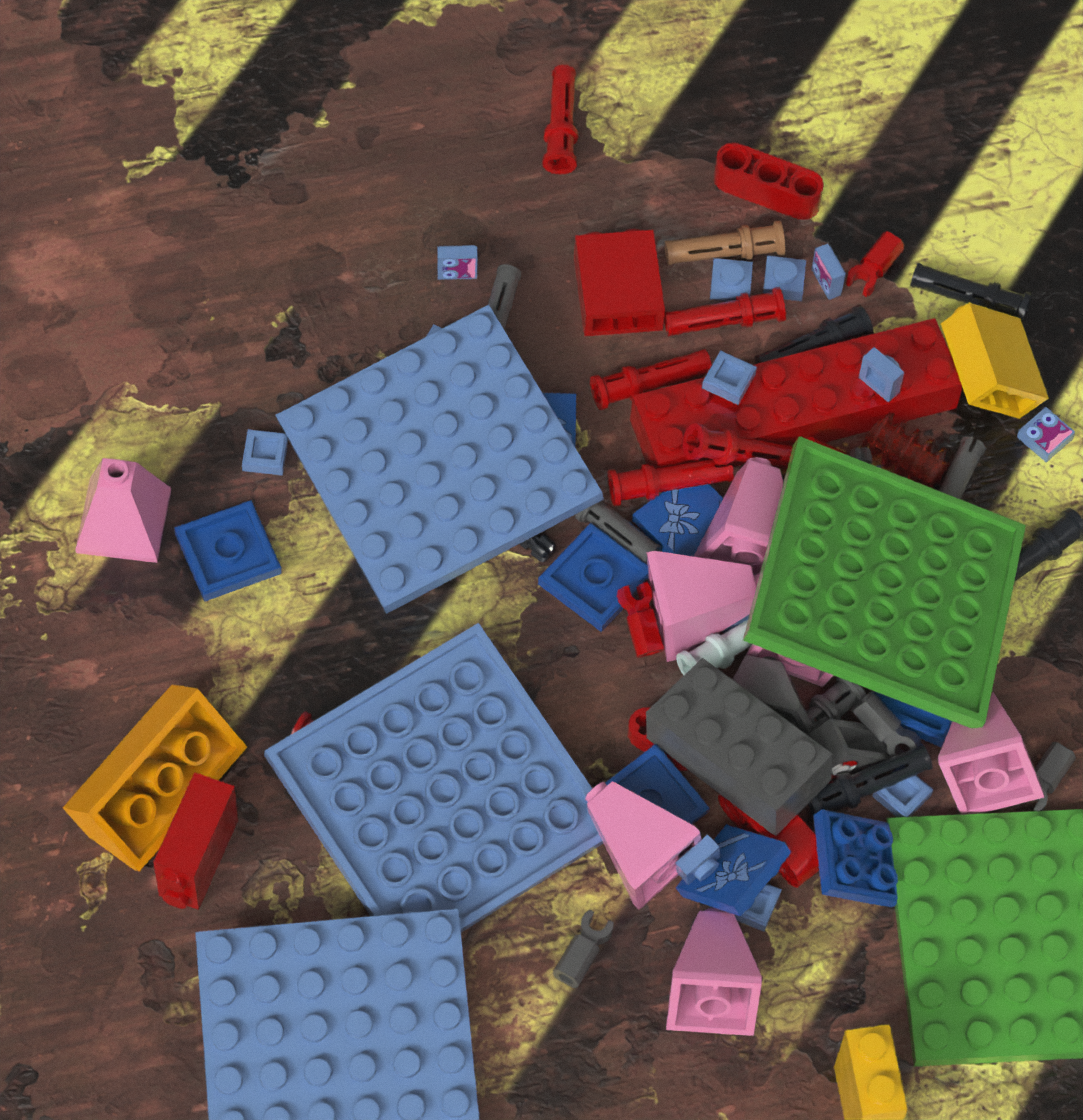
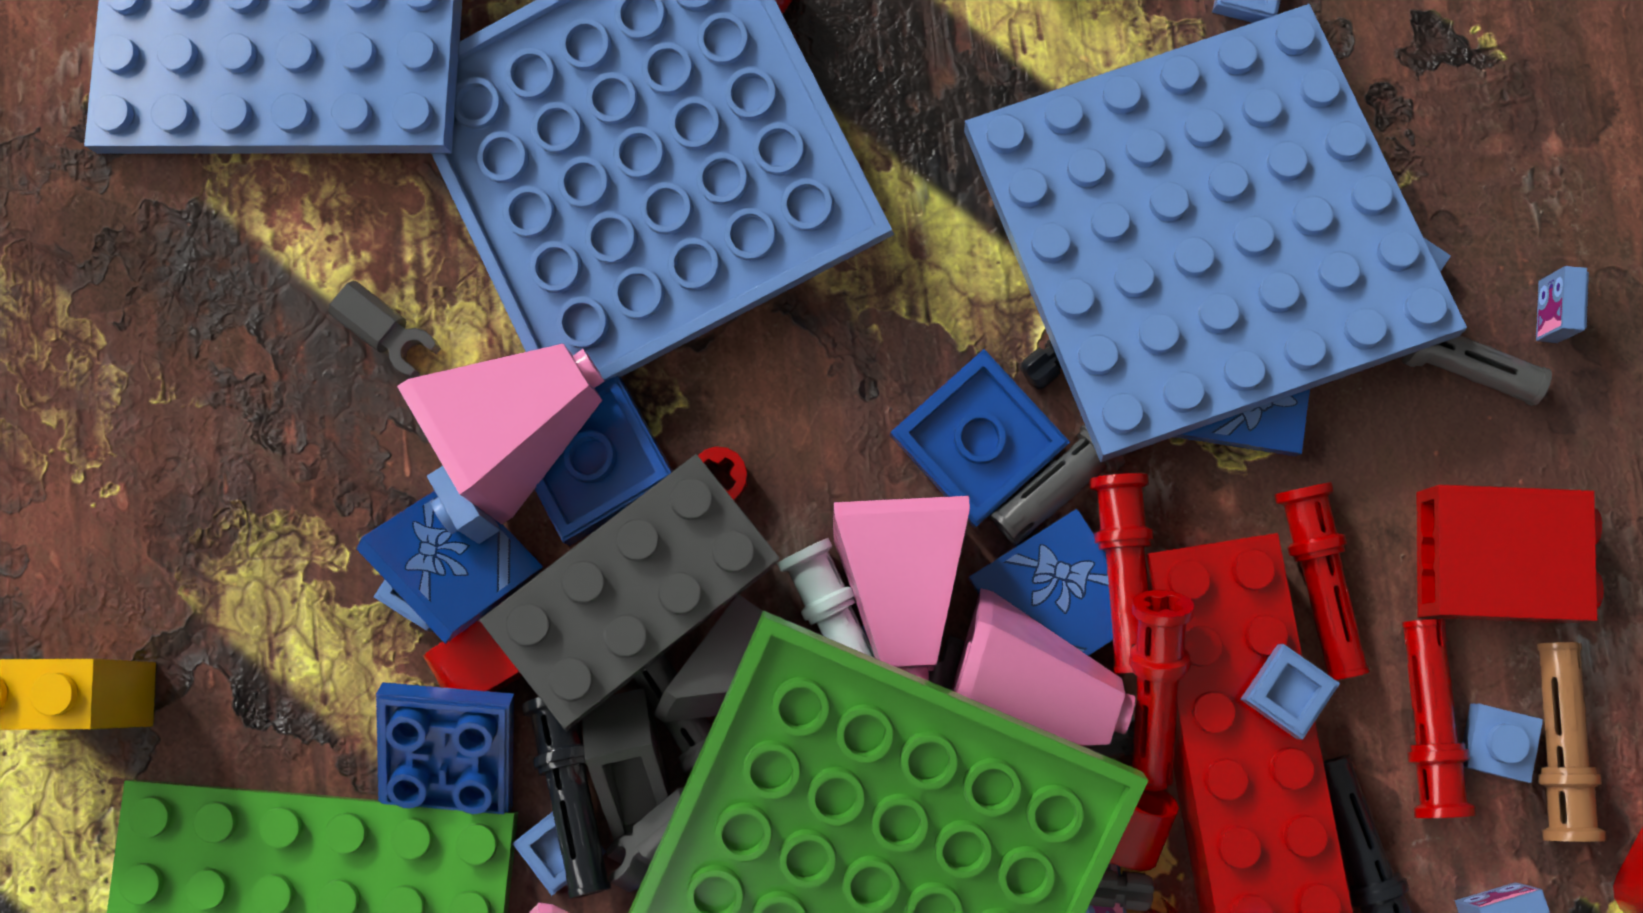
camera: 100 degrees right, 20 degrees up
red bar [617,582,665,658] -> none
bright pink slope [666,908,762,1036] -> none
medium blue plate [763,256,806,301] -> none

